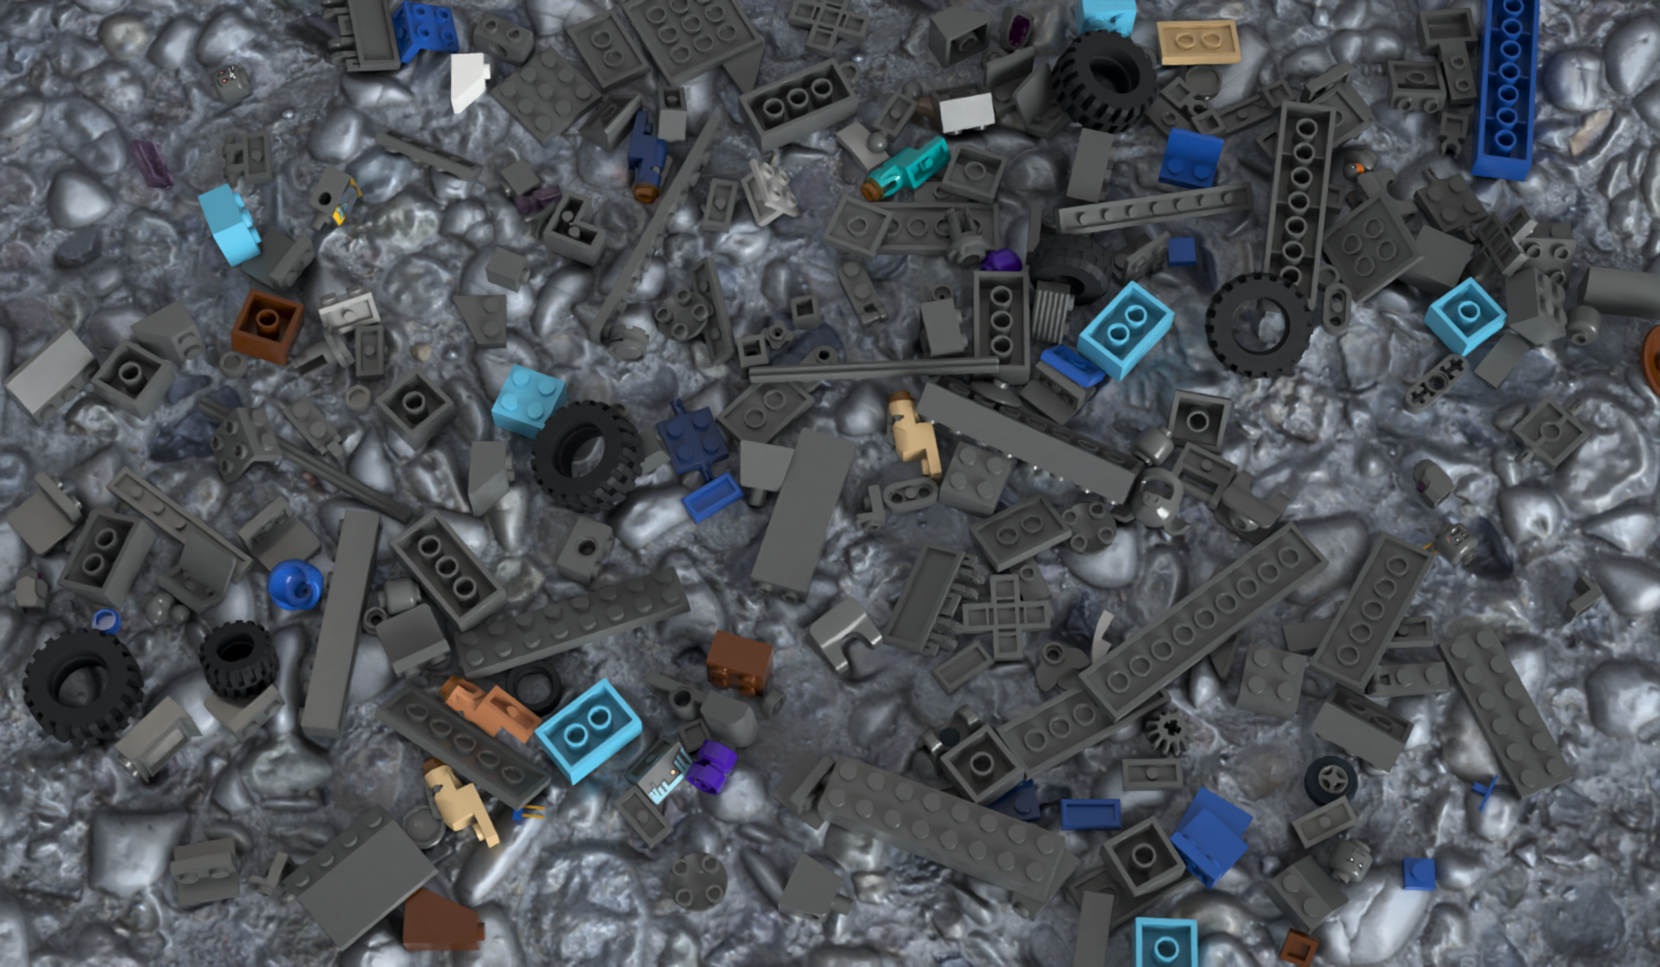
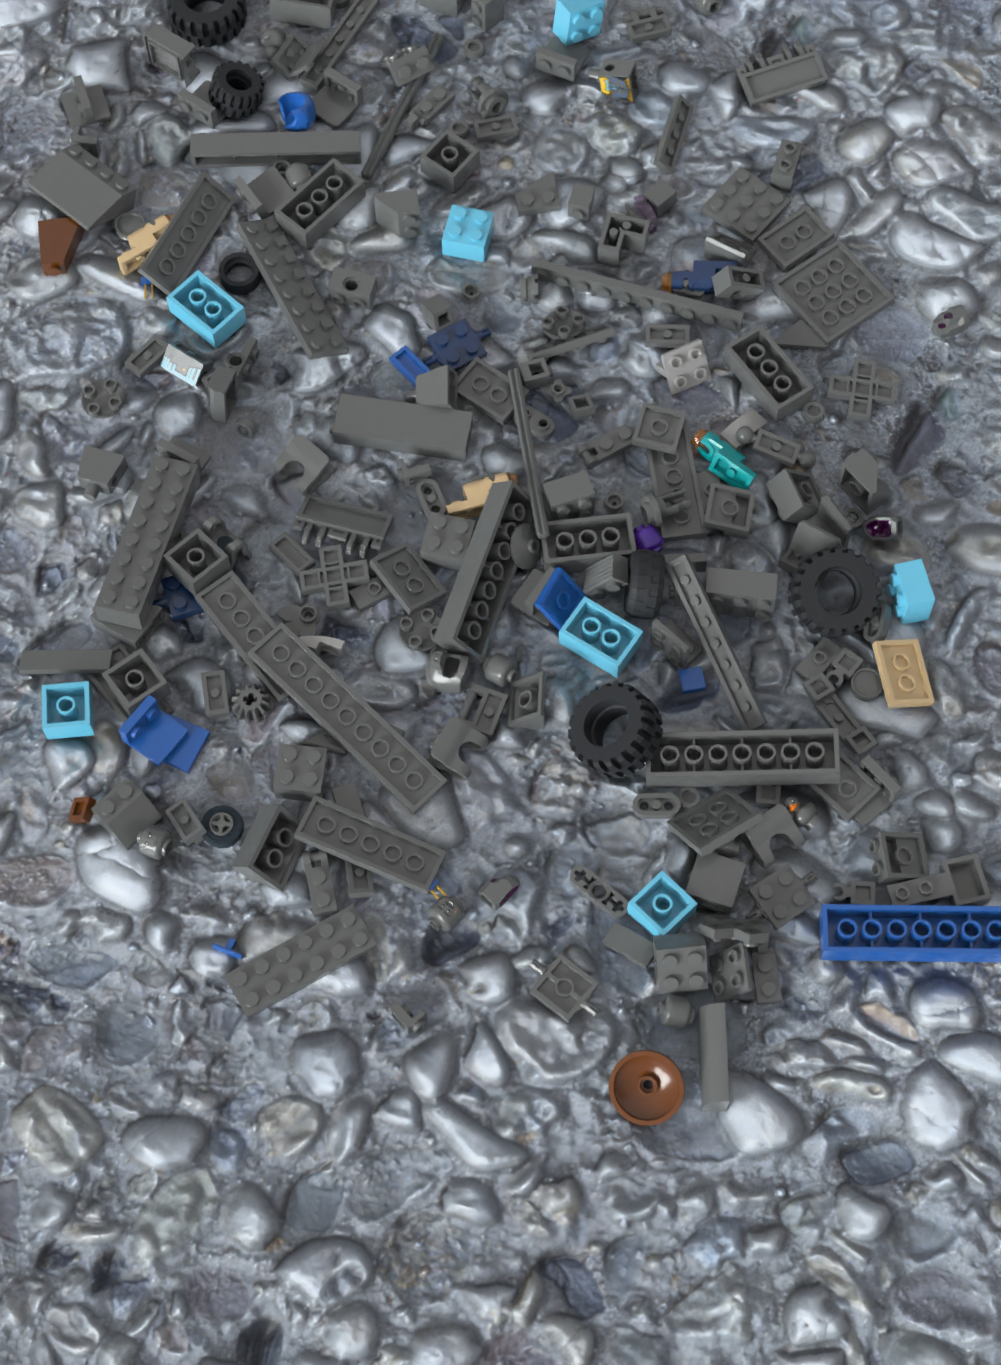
camera: 85 degrees right, 0 degrees up
blue plate [91,609,122,635] -> none
reddish brown brick [231,288,305,366] -> none
light grey bracket [315,284,381,333] -> none
blue bracket [392,1,460,63] -> none
nougat plate [439,674,543,744] -> none
white slope [451,53,491,114] -> none
black tyre [531,400,645,514] -> none
dark purple wheel [685,740,738,795] -> none
reddish brown brick [706,630,773,698] -> none
blue tile [1060,799,1122,831] -> none
blue bracket [1158,128,1224,190] -> none
blue plate [1402,858,1436,891] -> none

